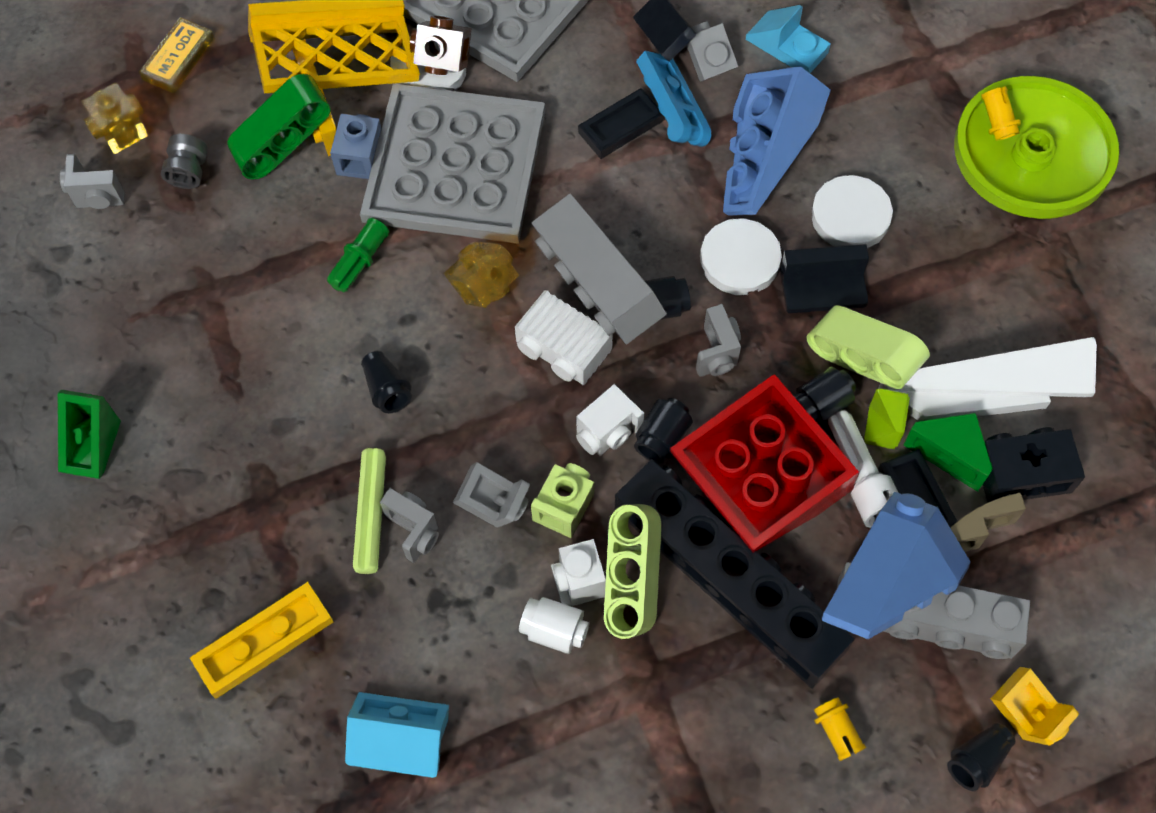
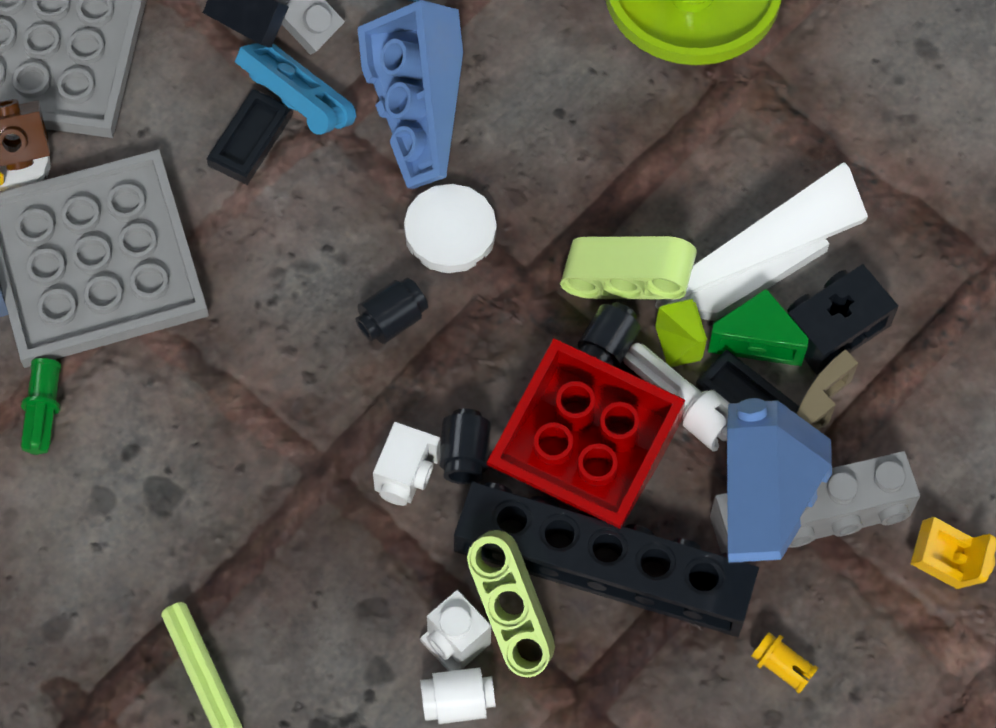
camera: 30 degrees left, 0 degrees up
black cone [361,351,412,414] -> none
light grey bracket [380,488,439,563] -> none
clear yellow brick [443,242,519,308] -> none
light grey bracket [453,462,530,528] -> none
white brick [515,290,613,385] -> none
light grey brick [531,193,667,345] -> none
yellowish green brick [531,463,594,538] -> none
light grey bracket [696,304,741,377] -> none
black panel [780,244,869,313] -> none
white tile [812,175,893,248] -> none
black cone [947,723,1016,791] -> none

